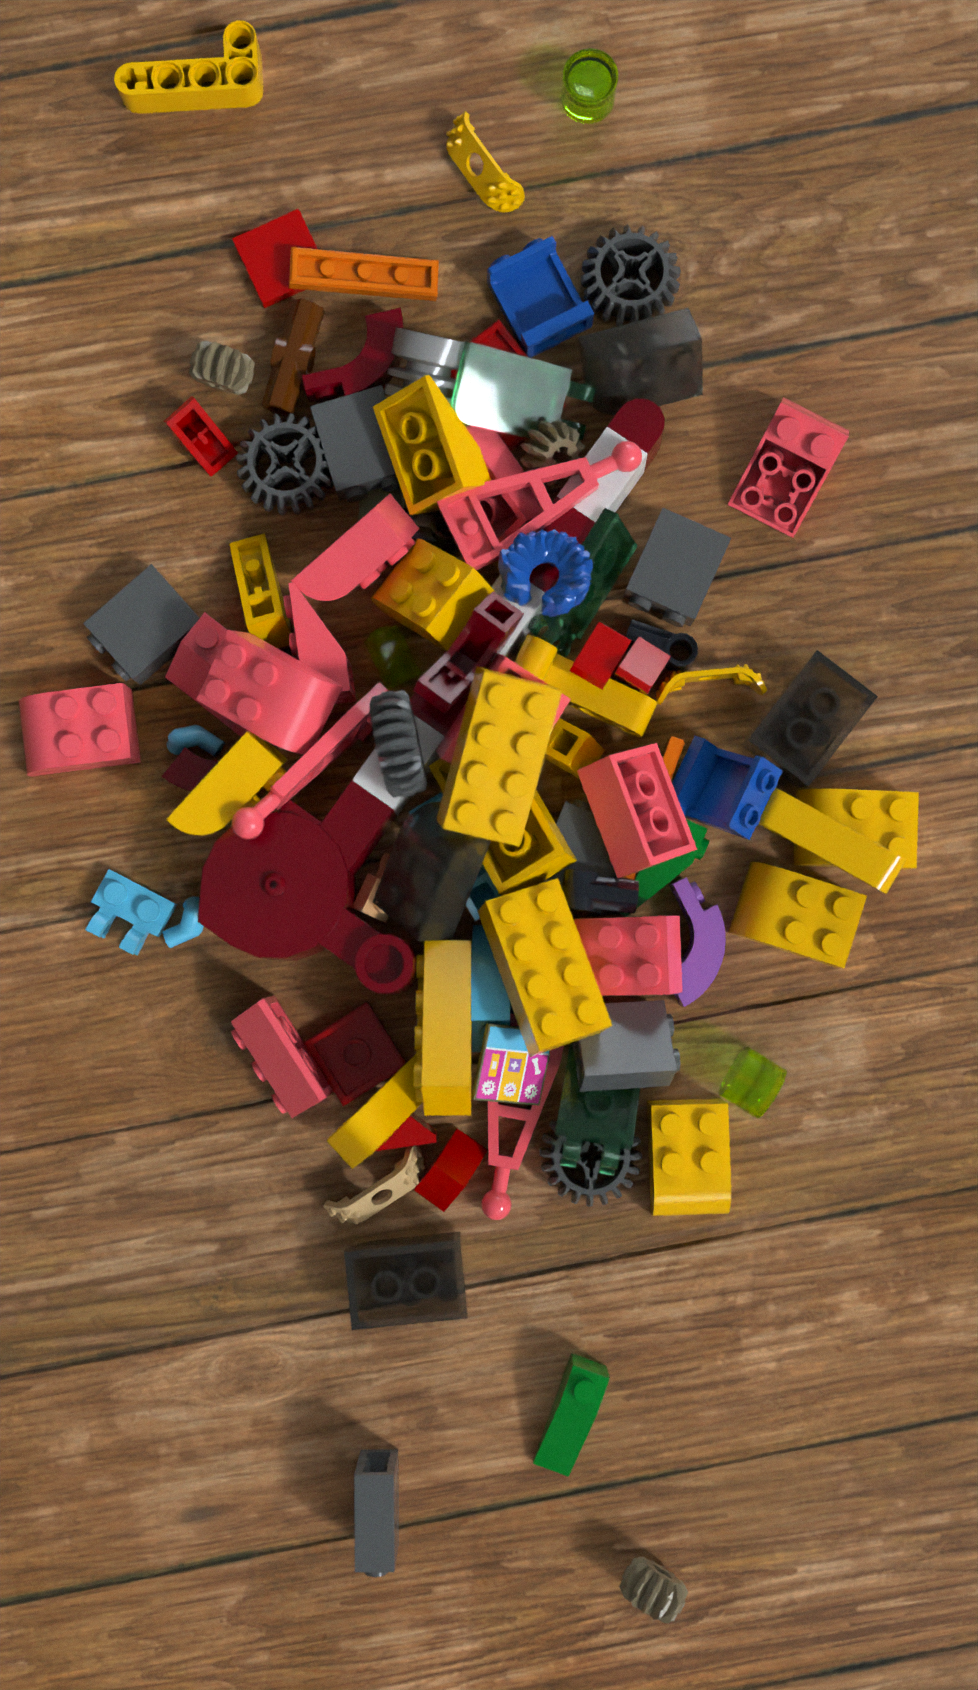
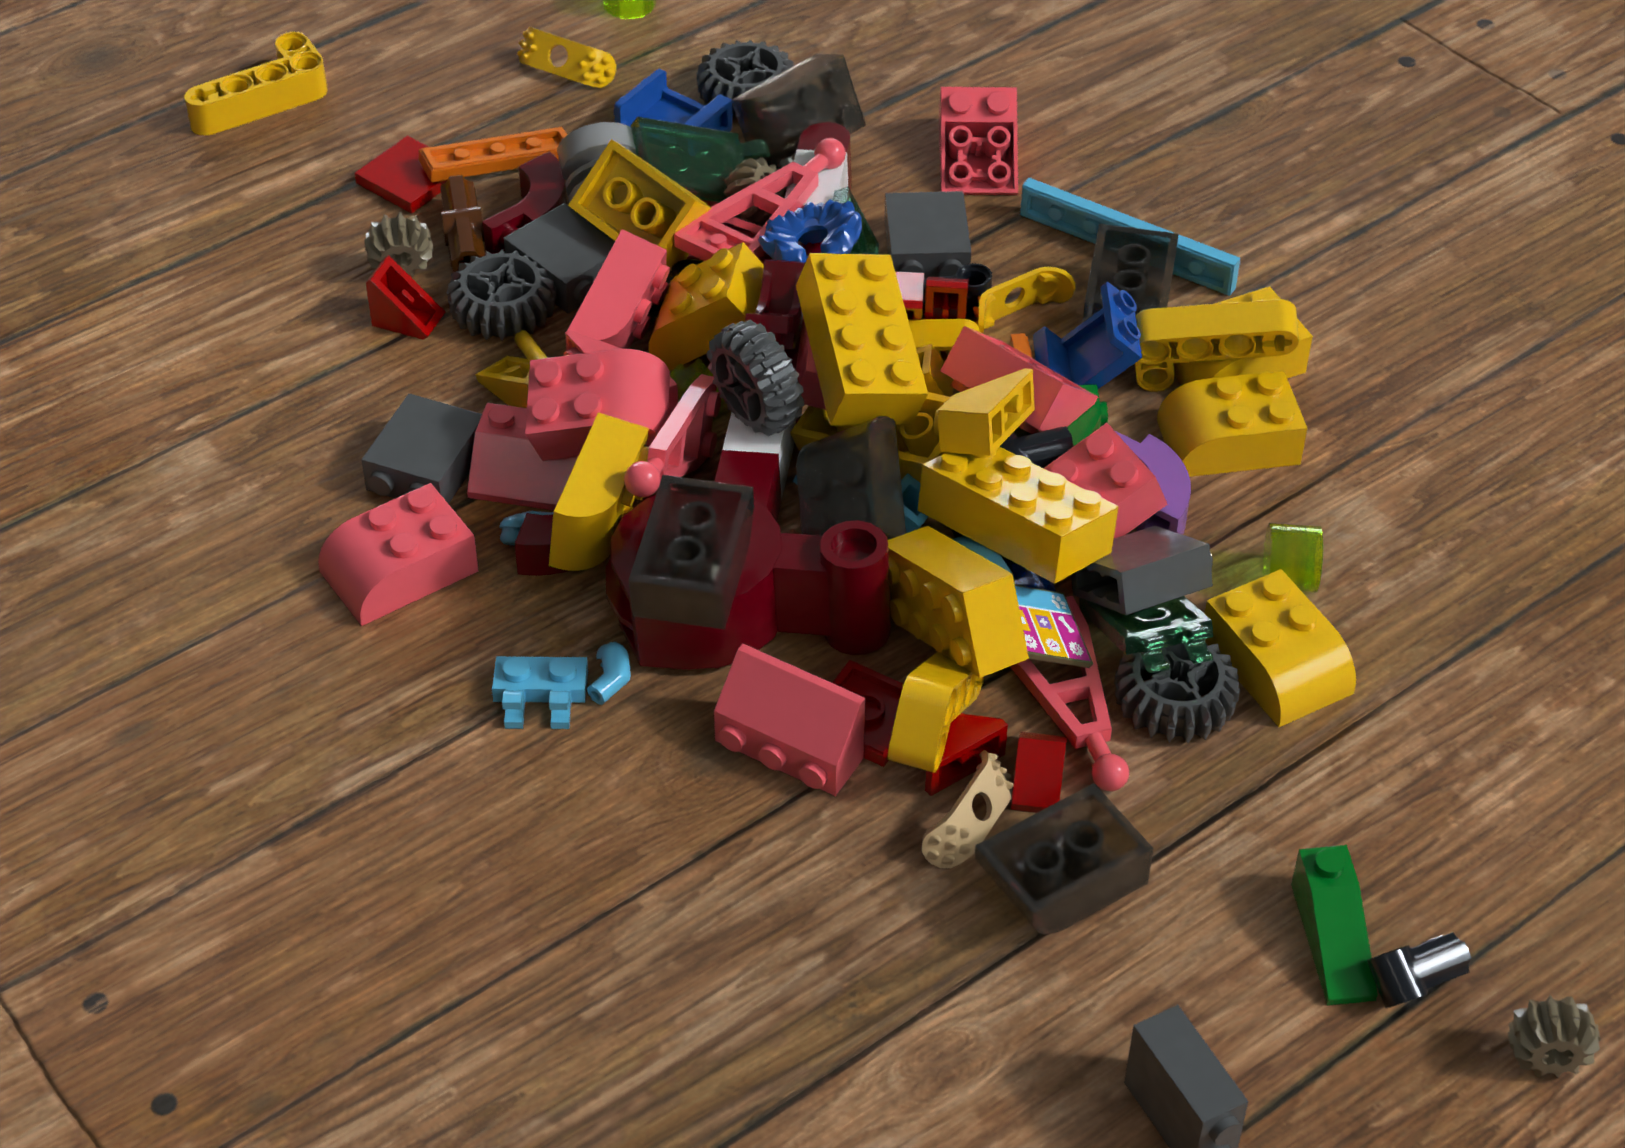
camera: 30 degrees left, 40 degrees down
none -> yellow bar [514,330,547,362]
none -> clear smoke brick [628,475,754,630]
none -> yellow slope [933,368,1035,456]
none -> medium azure tile [1020,178,1240,296]
none -> black piece [1367,932,1472,1008]

